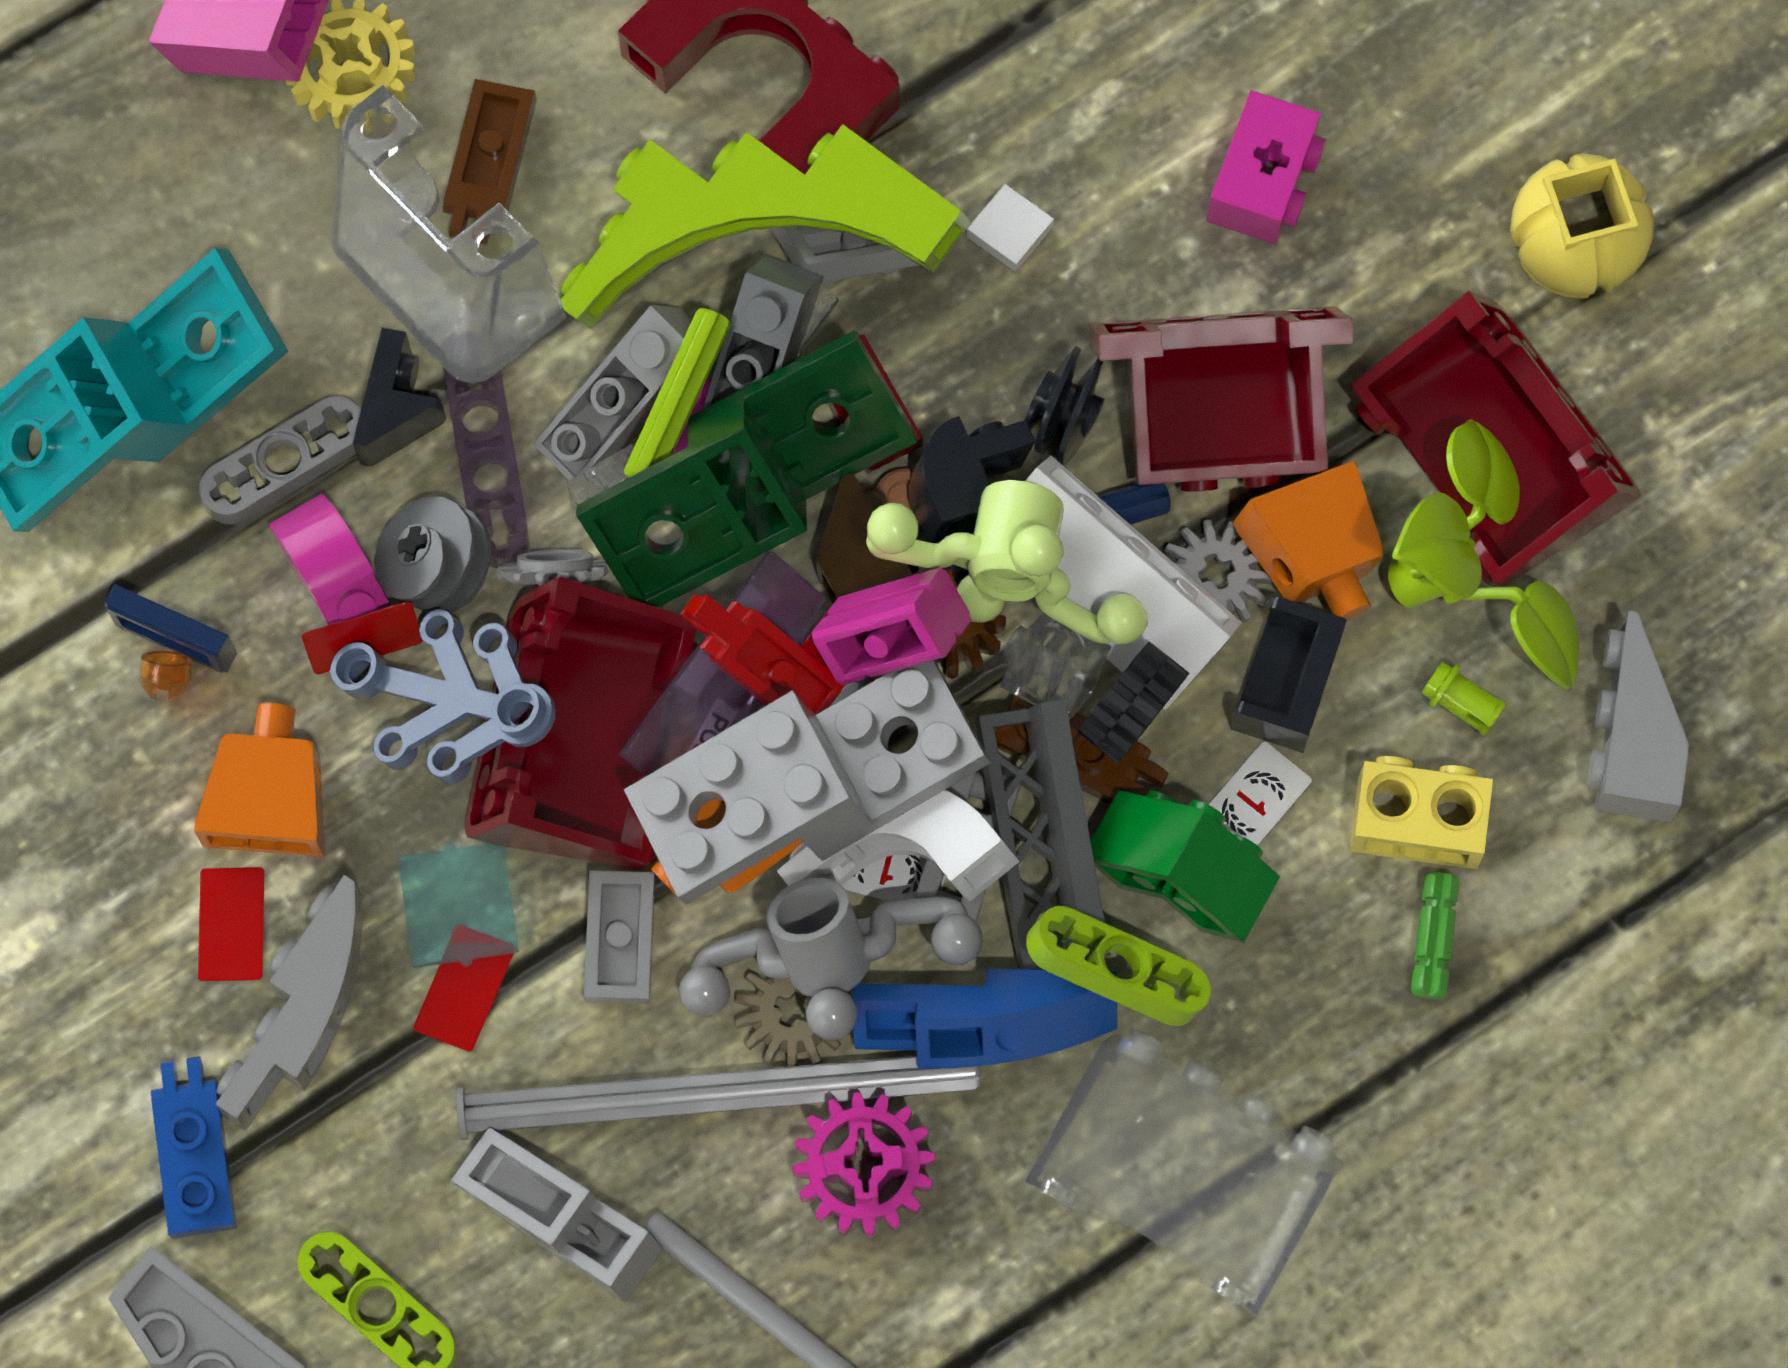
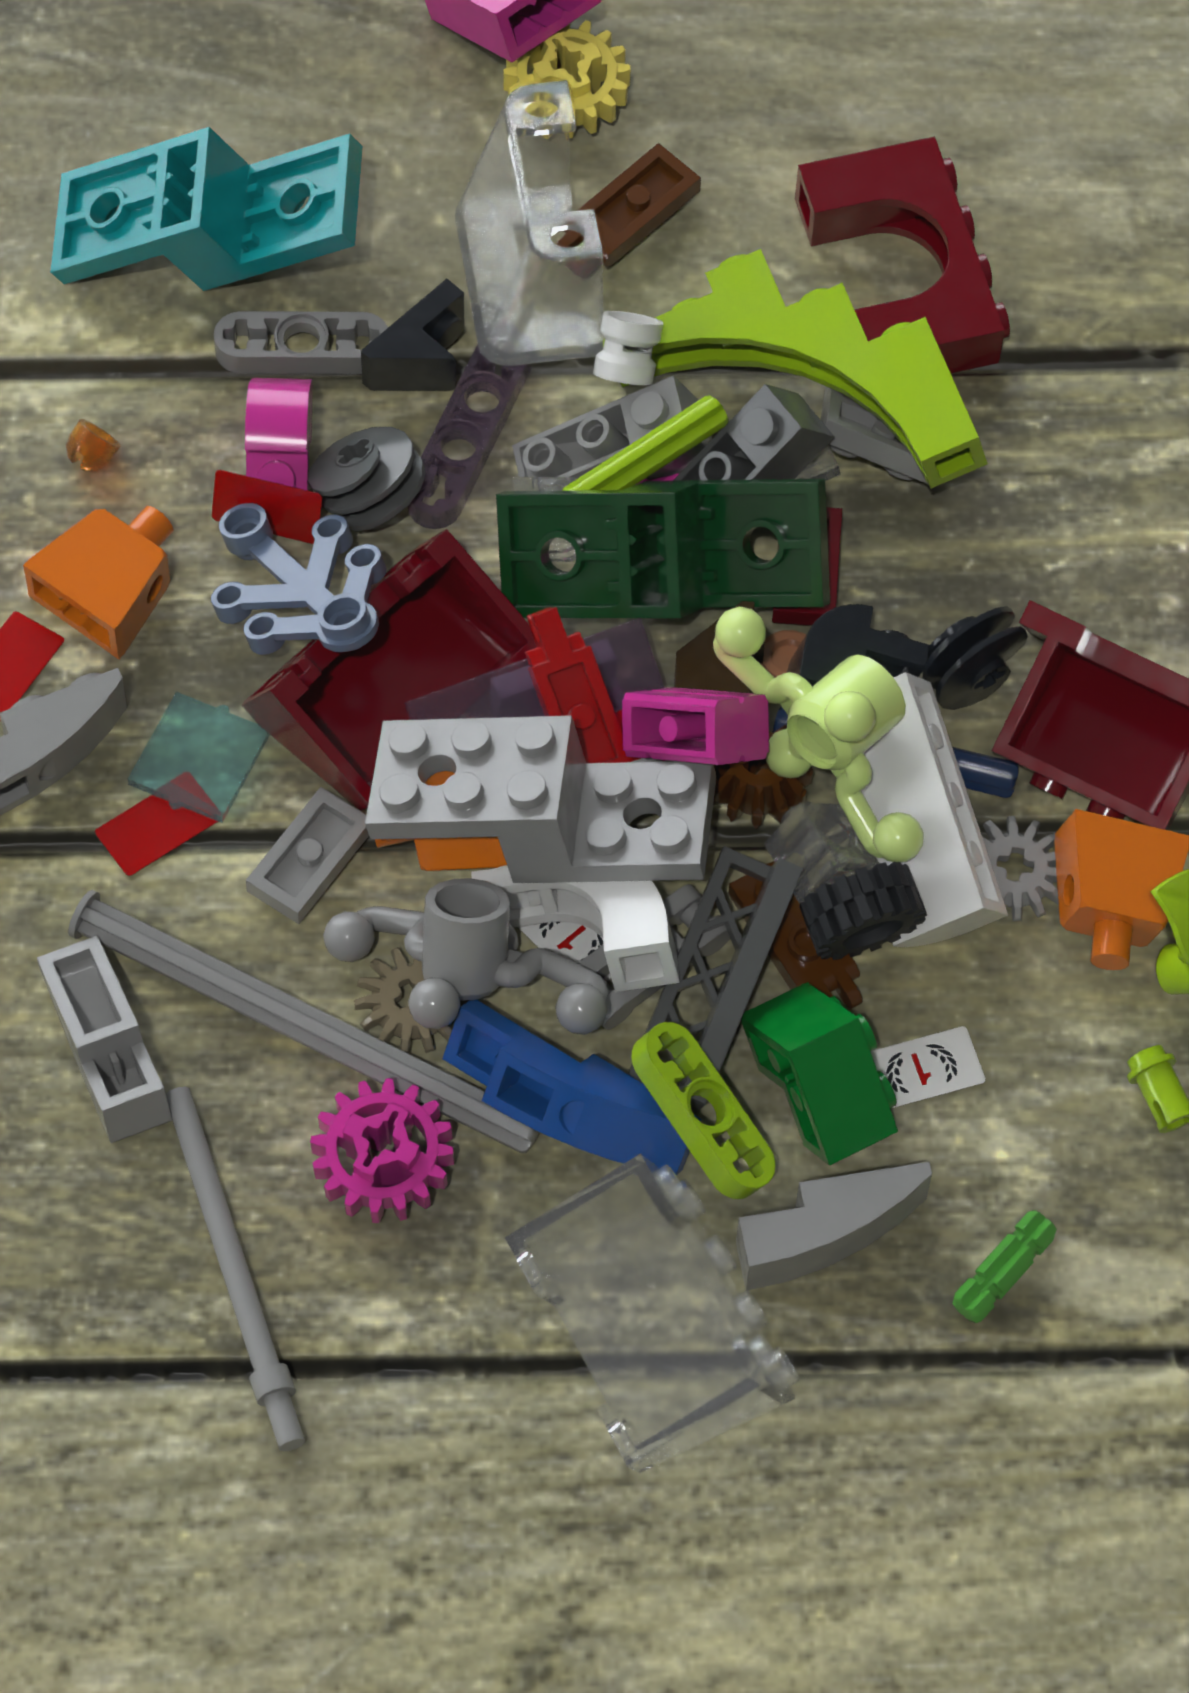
camera: 30 degrees right, 10 degrees down
dark blue tile [104,584,237,673] -> none
light grey gear [498,550,611,586] -> none
white tile [967,184,1054,272] -> none
black panel [1231,597,1347,753] -> none
light yellow brick [1349,756,1493,870] -> none
none -> white wheel [593,311,663,385]
none -> light grey slope [736,1162,932,1291]

